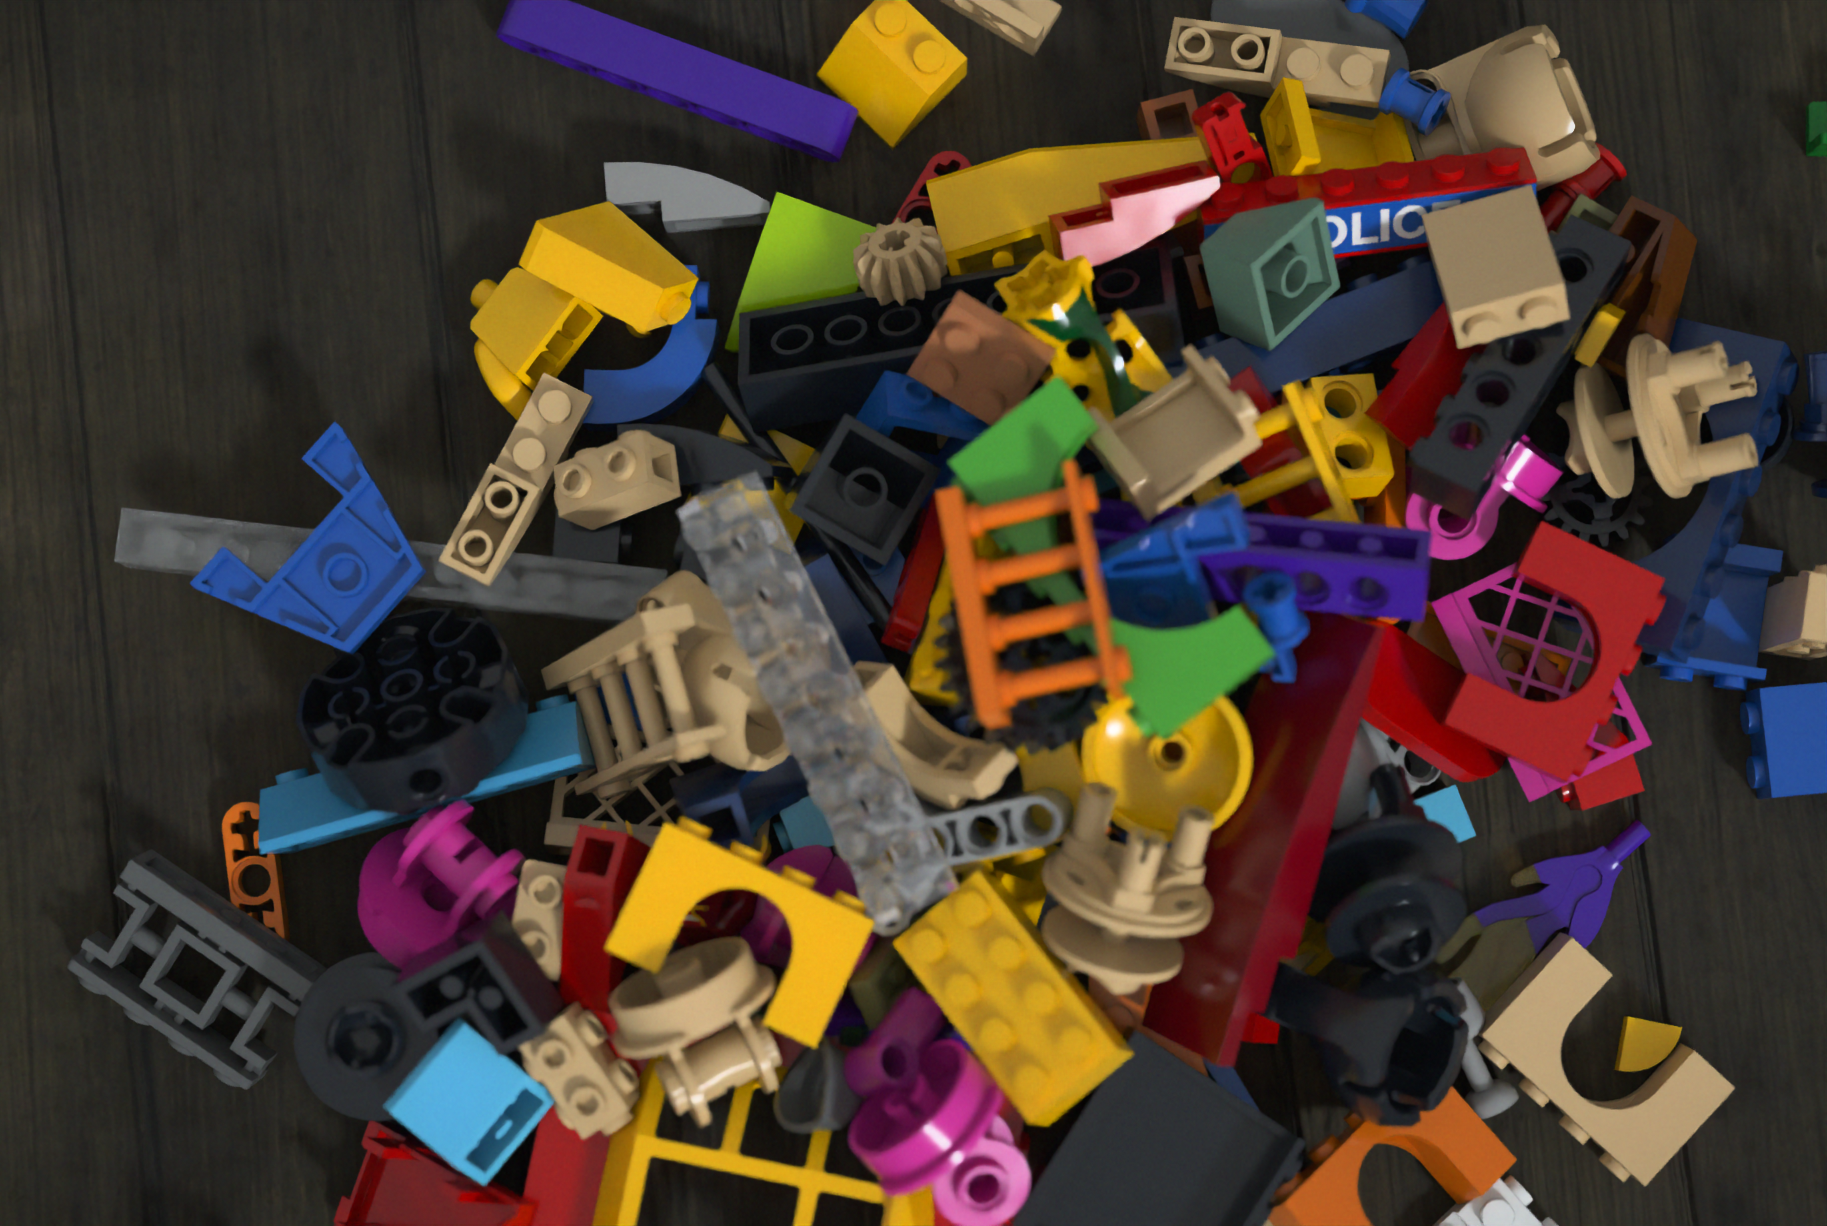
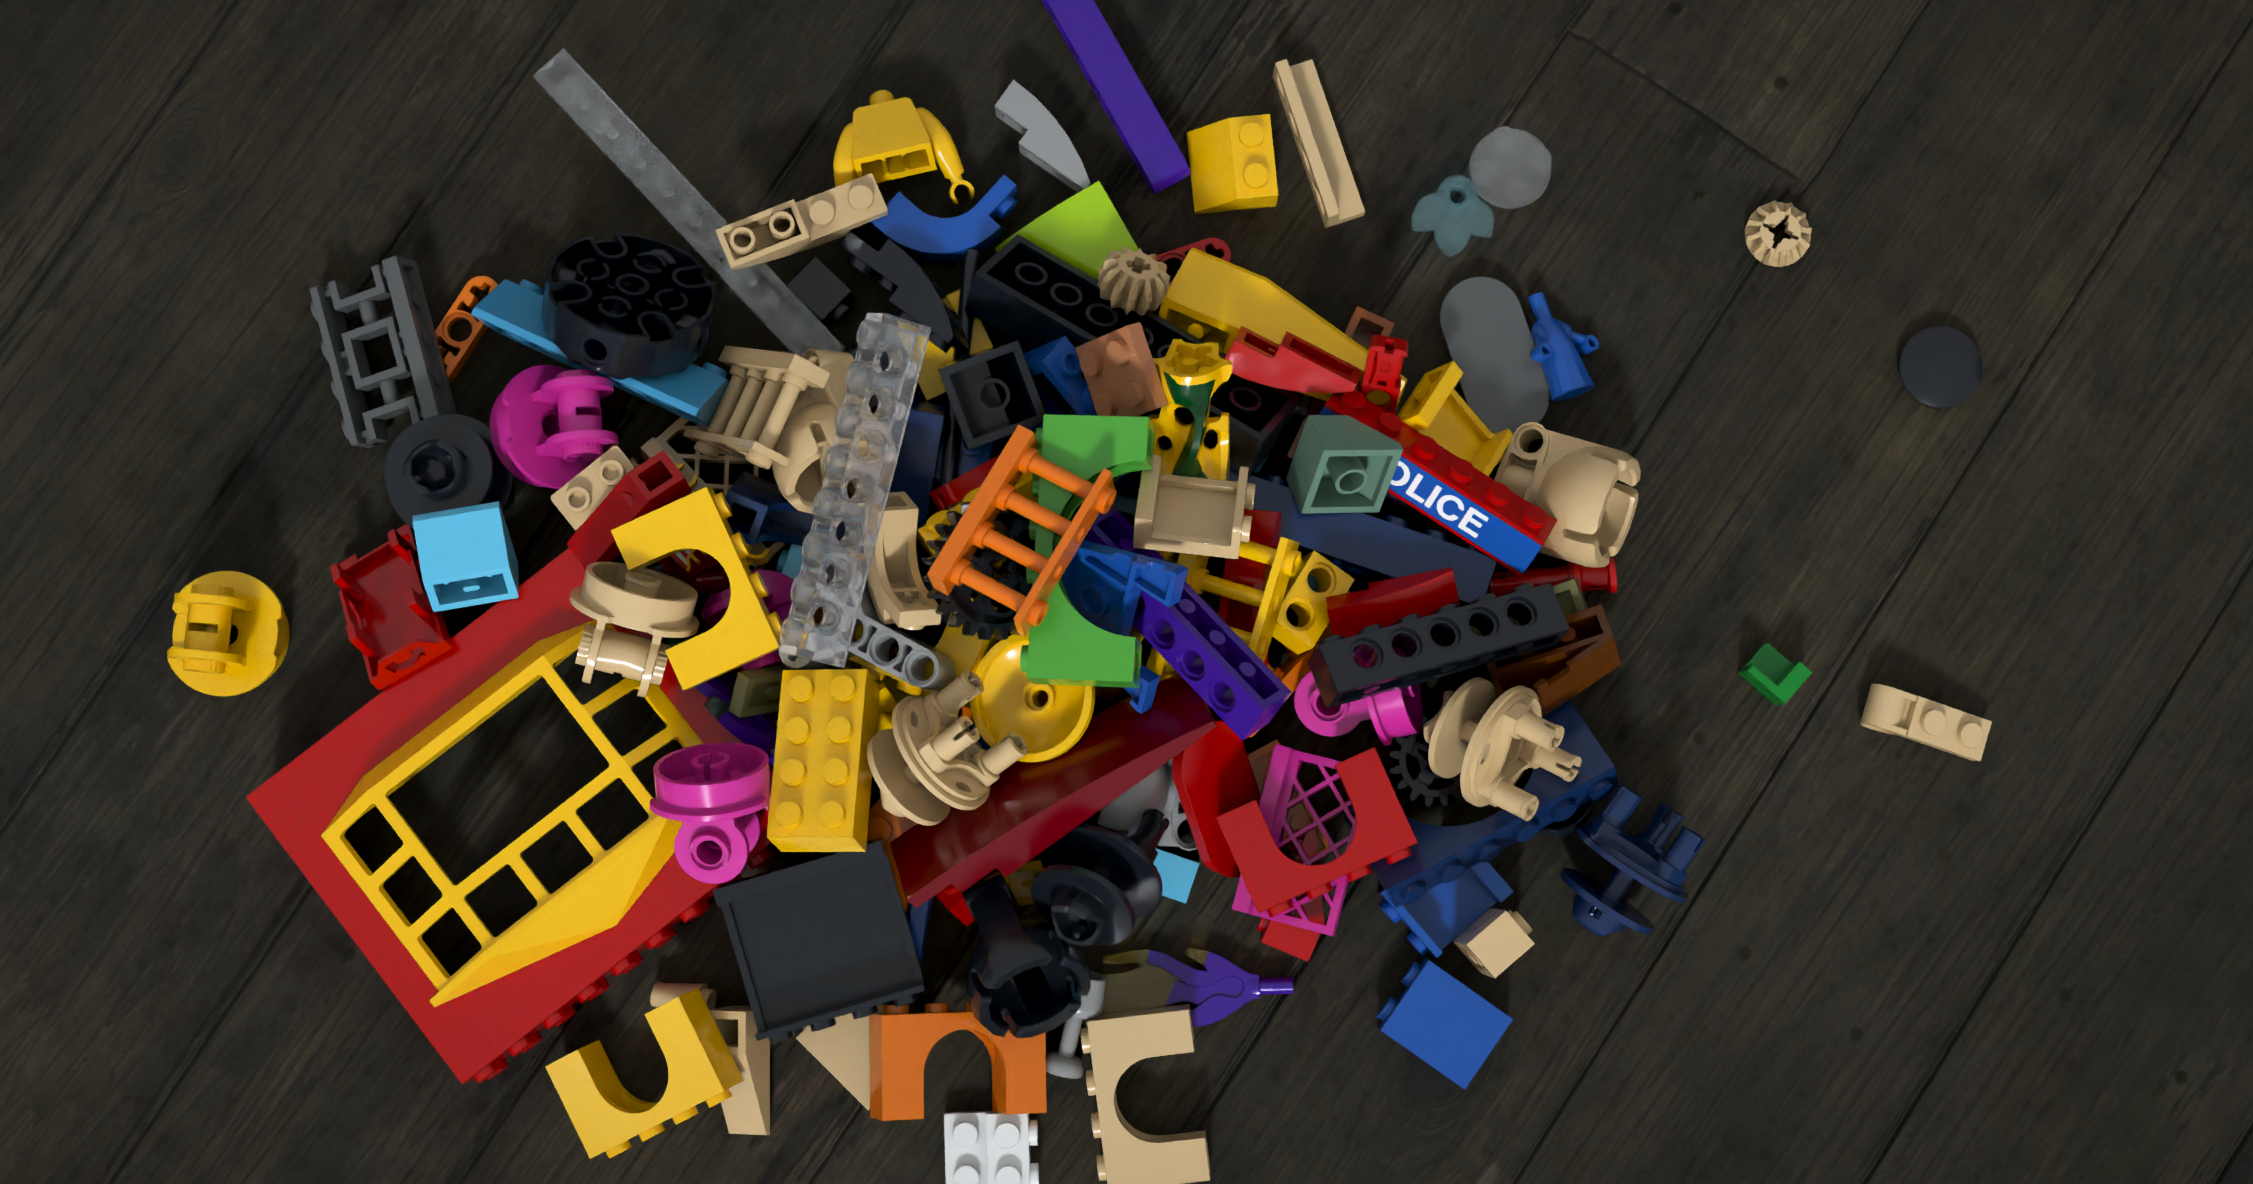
camera: 40 degrees right, 0 degrees up
blue wing [190,421,427,654] -> none
black brick [390,910,564,1057] -> none
yellow slope [519,201,699,332] -> none
tan brick [519,1001,641,1140] -> none
tan brick [553,430,681,530] -> none
dark grey helmet [774,1034,863,1133] -> none
magenta piece [843,988,946,1097] -> none
tan slope [1164,17,1391,108] -> none
blue bush [1243,572,1309,650] -> none
blue bush [1378,68,1451,136] -> none
tan brick [1421,185,1570,349] -> none
yellow tile [1574,303,1626,368] -> none
yellow tile [1614,1016,1682,1072] -> none

